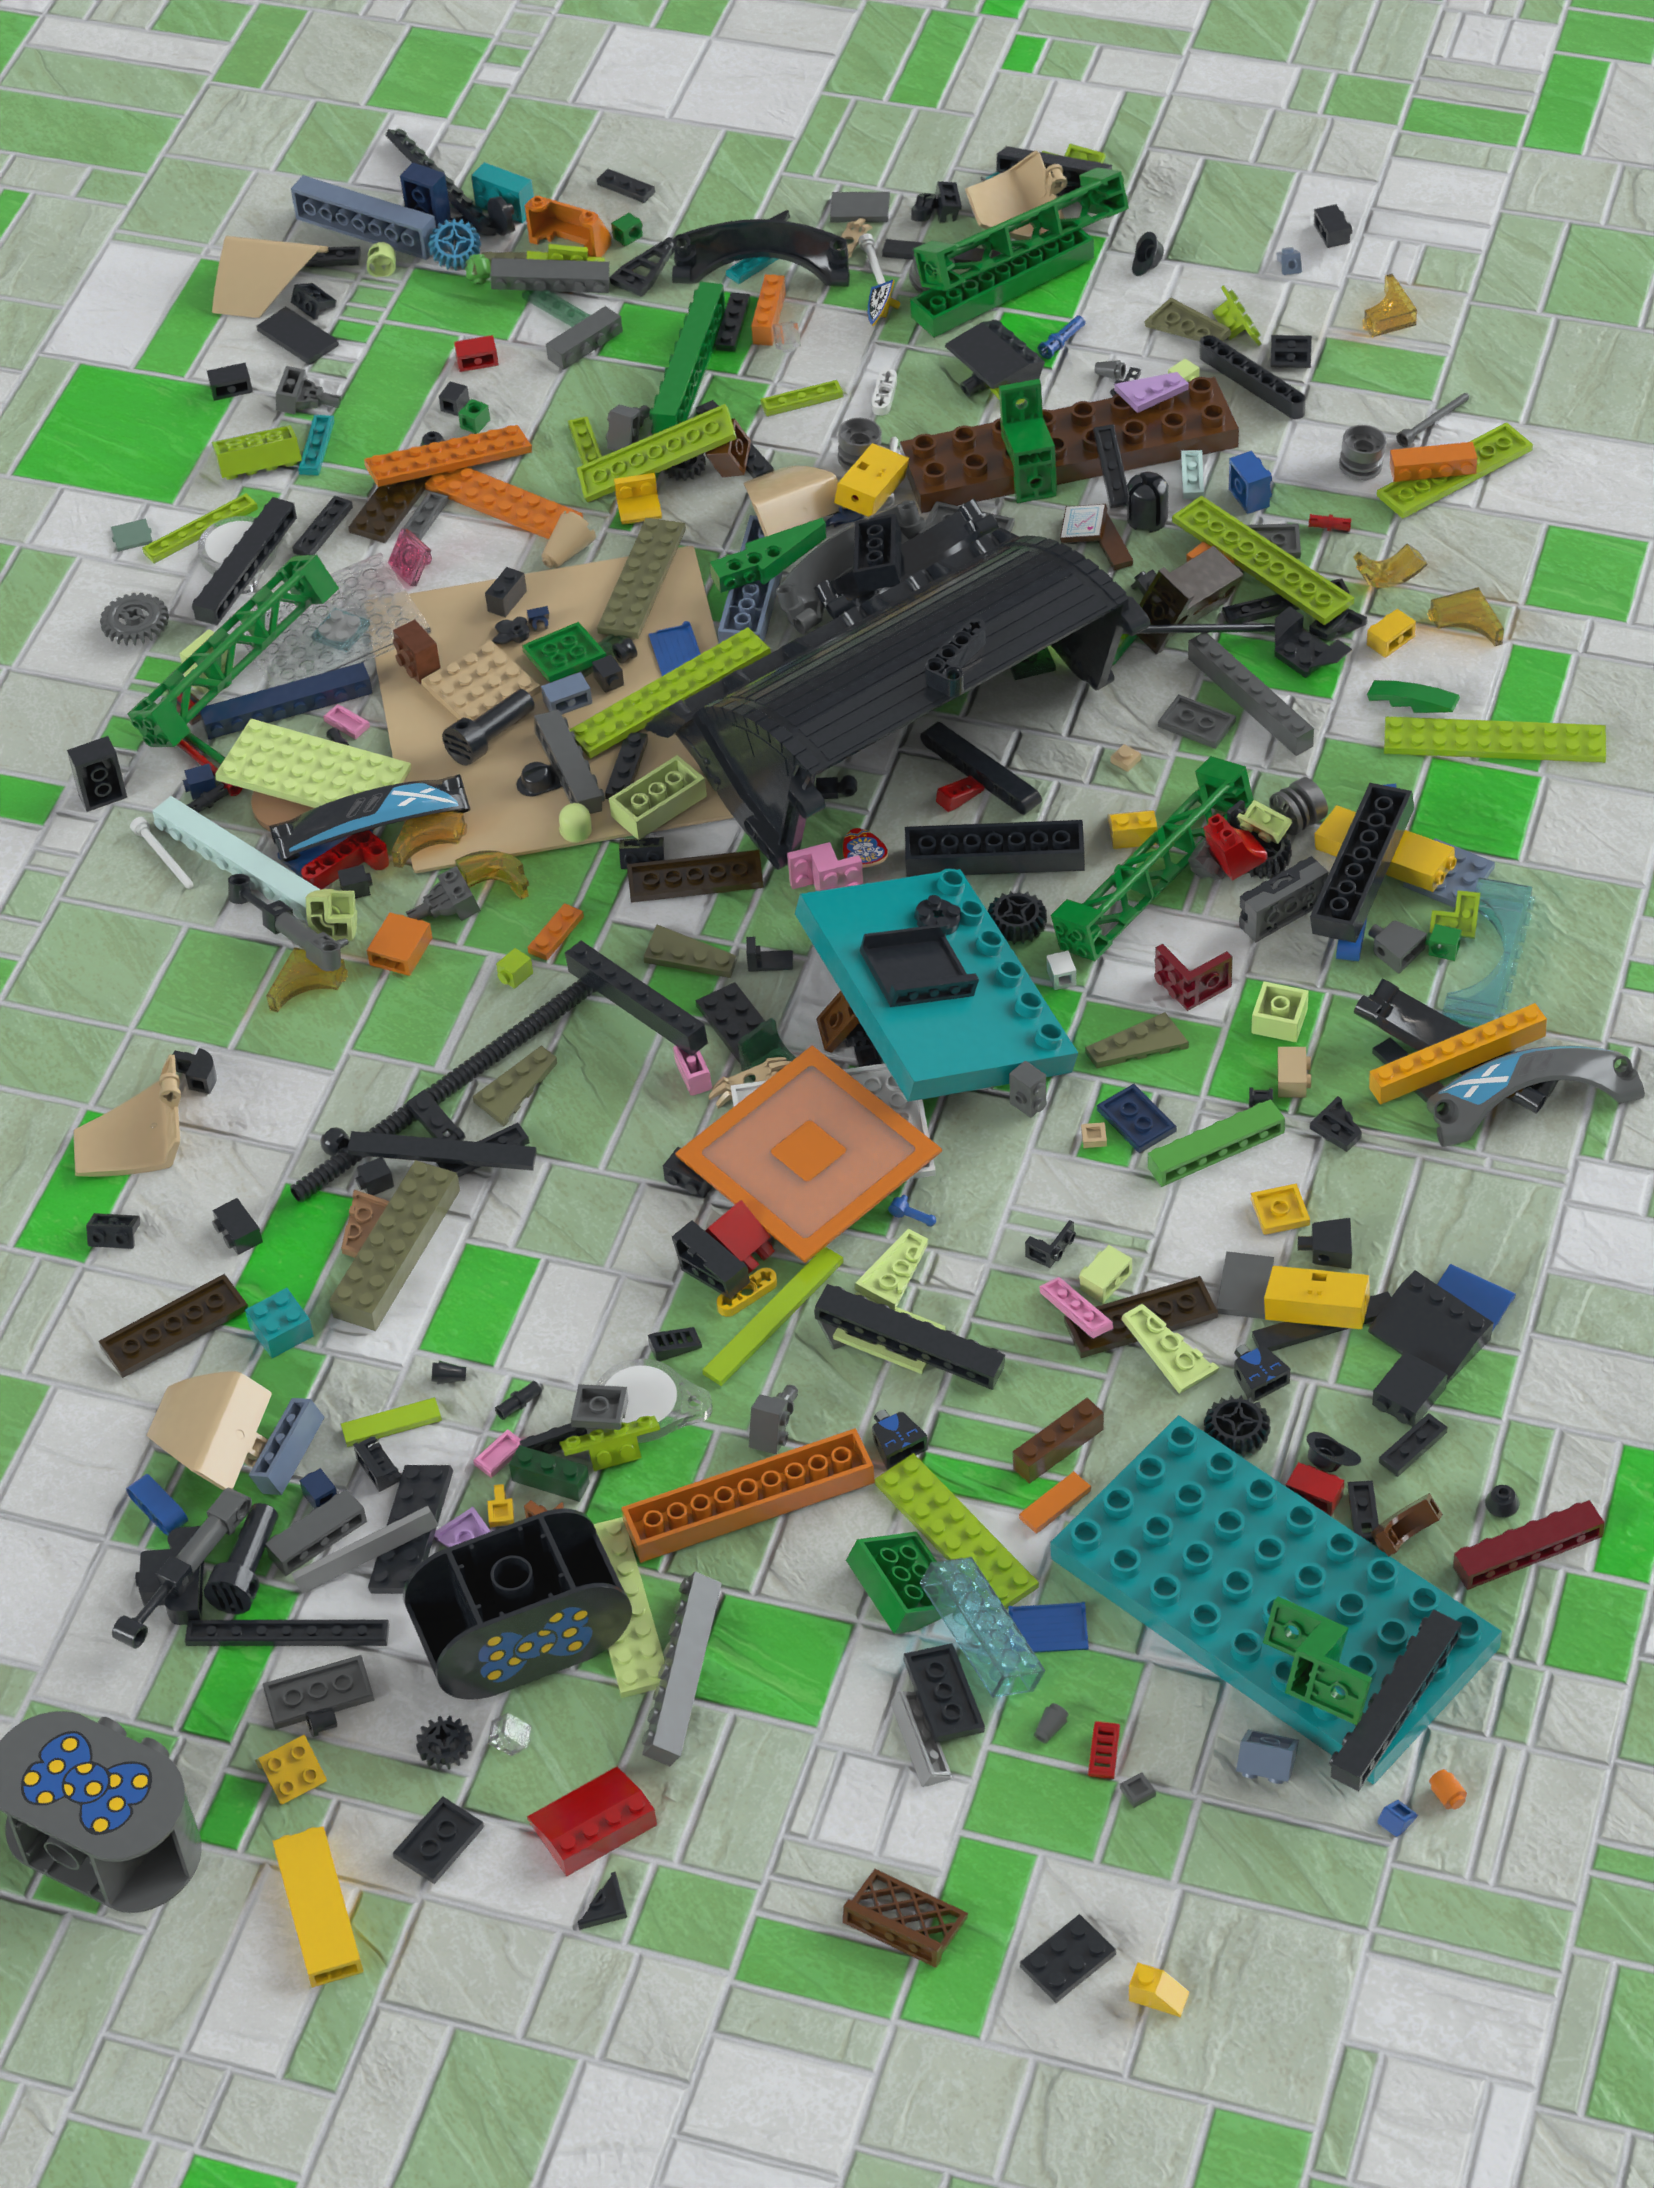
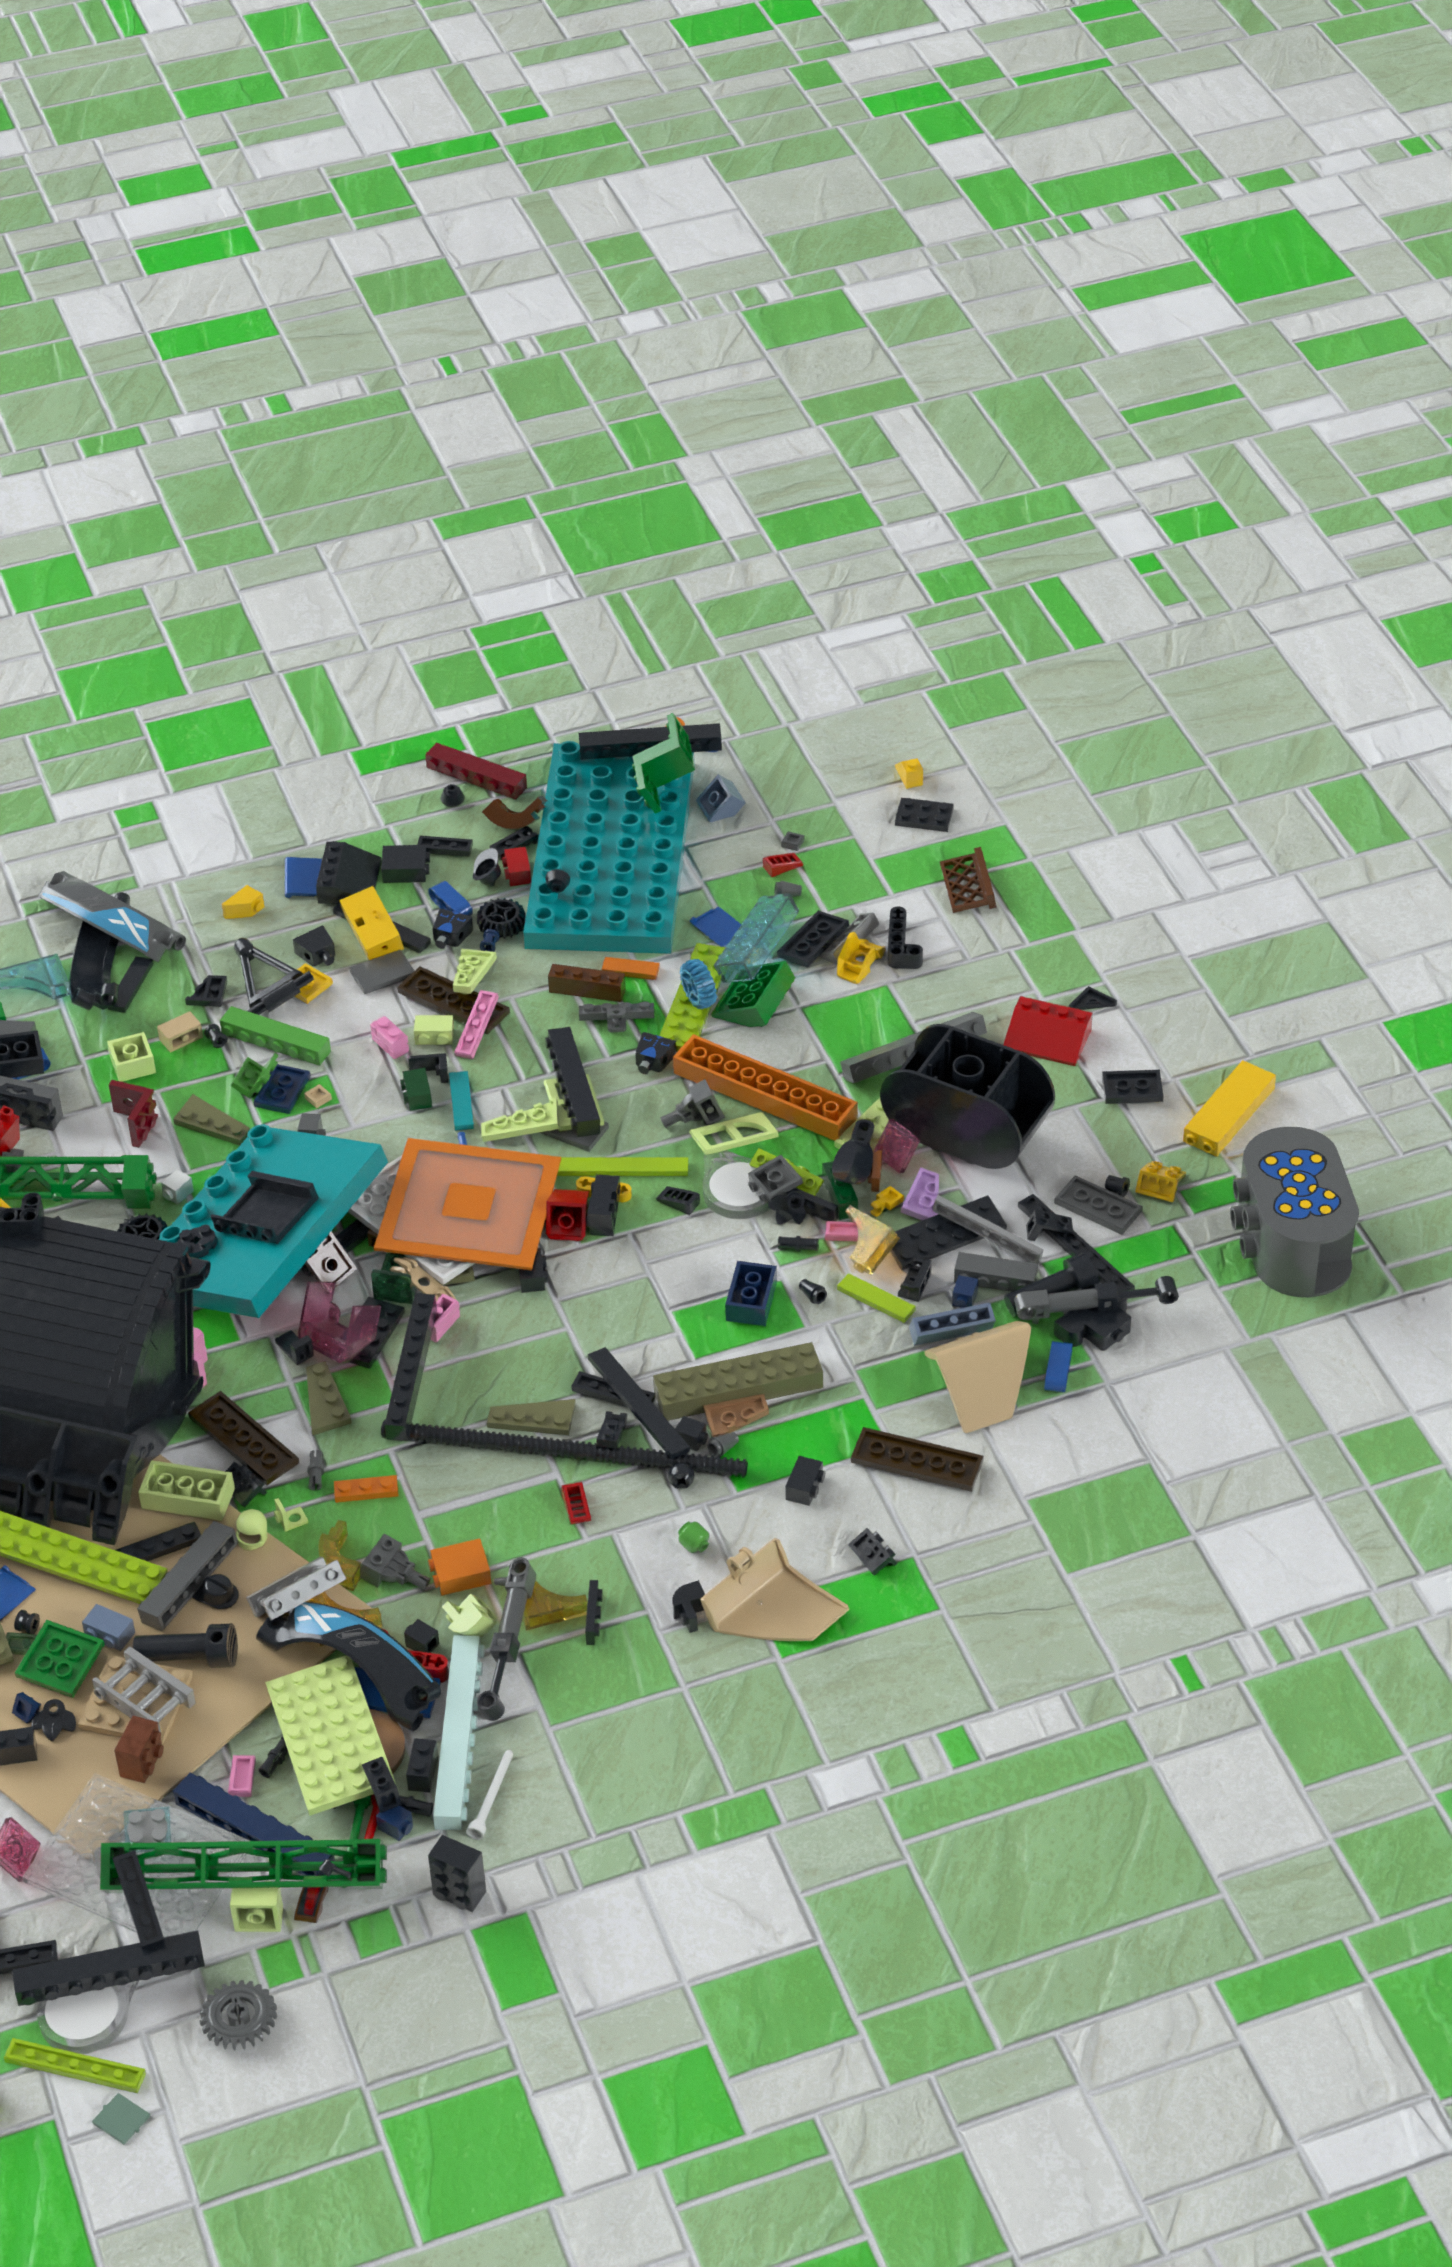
camera: 130 degrees left, 5 degrees down
teal brick [245,1288,314,1358] -> none
black gear [416,1715,473,1770] -> none
lime brick [496,948,533,989] -> none
black brick [592,655,624,693] -> none
light orange brick [1369,1003,1547,1105] -> none
none -> light grey fence [92,1646,196,1735]
none -> black plate [113,1850,164,1948]
none -> yellow slope [222,885,265,919]
none -> bright green bracket [230,1053,278,1098]
none -> black piece [234,938,314,1015]
none -> light grey fence [246,1557,346,1620]
none -> yellowish green bracket [273,1498,308,1532]
none -> clear pink windscreen [298,1282,381,1363]
none -> dark grey pin [307,1450,324,1491]
none -> black hand [318,1860,351,1878]
none -> black bracket [362,1757,402,1813]
none -> bright pink brick [370,1016,409,1059]
none -> dark green brick [400,1068,432,1111]
none -> black brick [406,1738,438,1793]
none -> blue beam [428,881,473,916]
none -> teal tile [449,1071,474,1131]
none -> dark blue bush [480,929,500,952]
none -> black cone [545,869,570,893]
none -> red slope [561,1482,591,1525]
none -> dark grey plate [579,1002,654,1032]
none -> black plate [585,1580,603,1645]
none -> bright green head [678,1521,710,1553]
none -> dark azure gear [680,959,717,1009]
none -> yellowish green window [689,1112,779,1155]
none -> dark grey cone [707,1432,739,1457]
none -> brick [725,1261,777,1326]
none -> black plate [768,1191,806,1225]
none -> black plant [832,1119,875,1185]
none -> yellow piece [837,932,886,984]
none -> clear yellow arch [845,1206,900,1275]
none -> black beam [888,906,923,969]
none -> black bracket [1026,1210,1073,1241]

